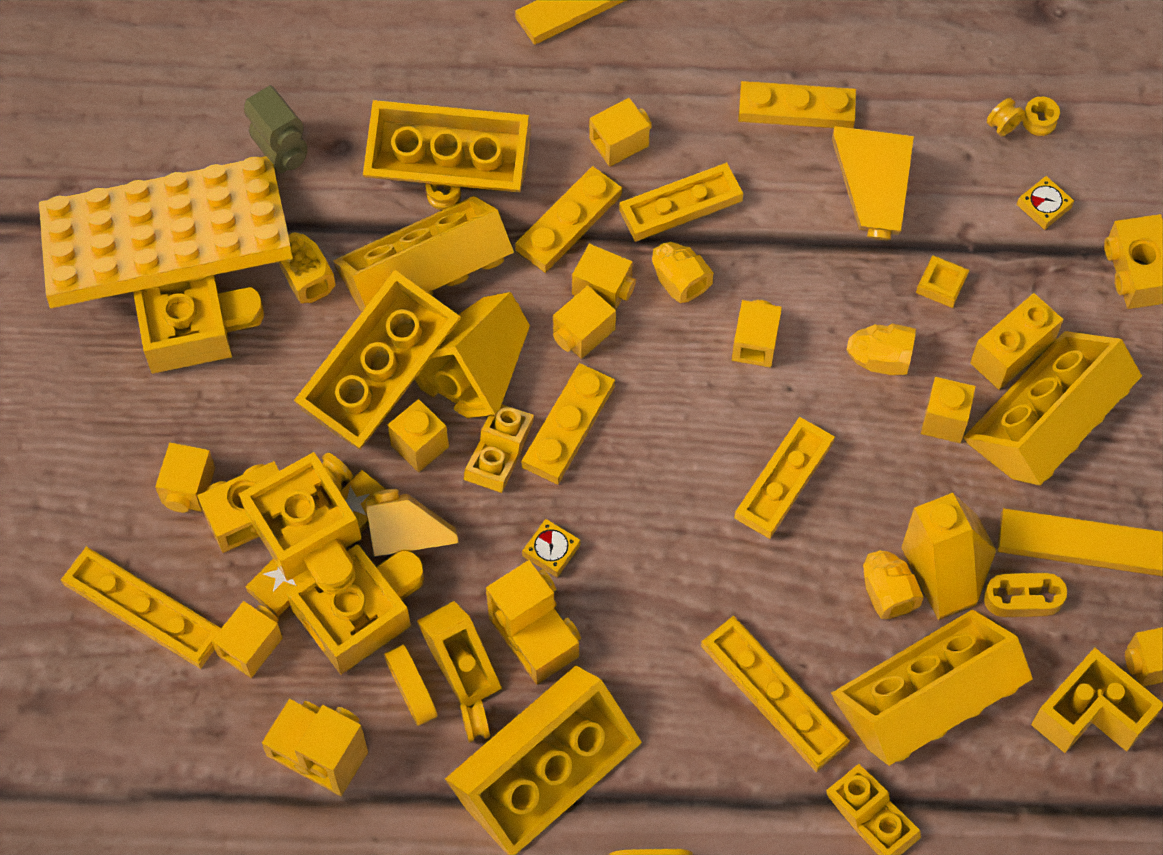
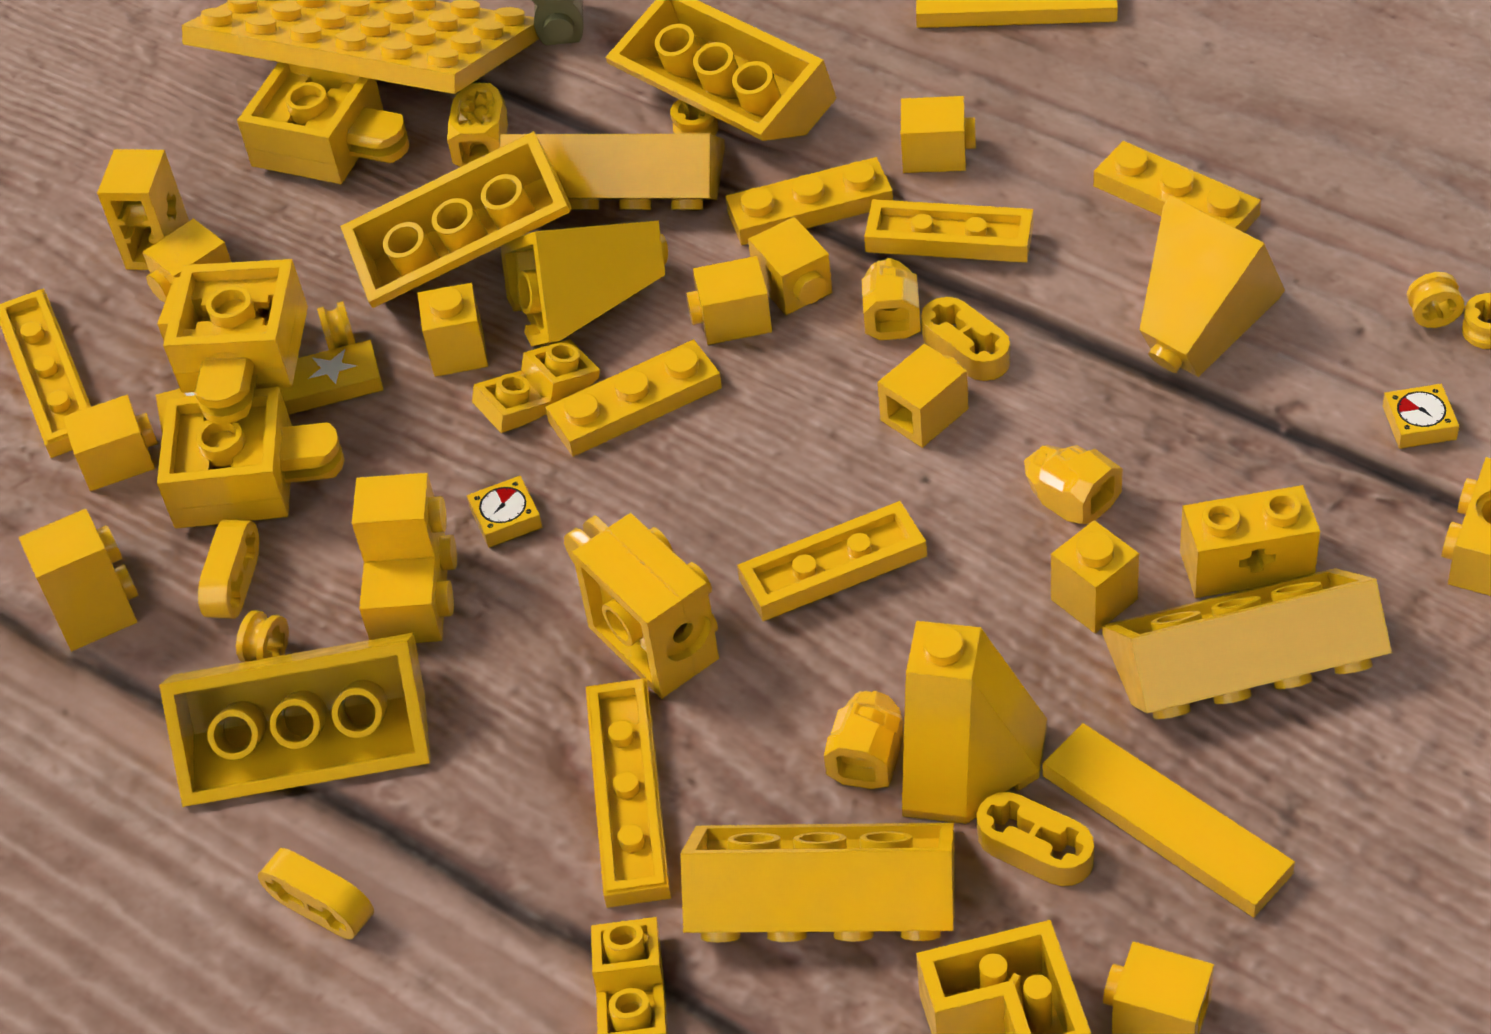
camera: 40 degrees right, 15 degrees down
yellow slope [366,489,458,556] -> none
yellow slope [417,601,502,707] -> none
yellow tile [916,255,969,308] -> none
none -> yellow brick [97,149,189,270]
none -> yellow brick [564,512,719,699]
none -> yellow beam [921,297,1011,381]

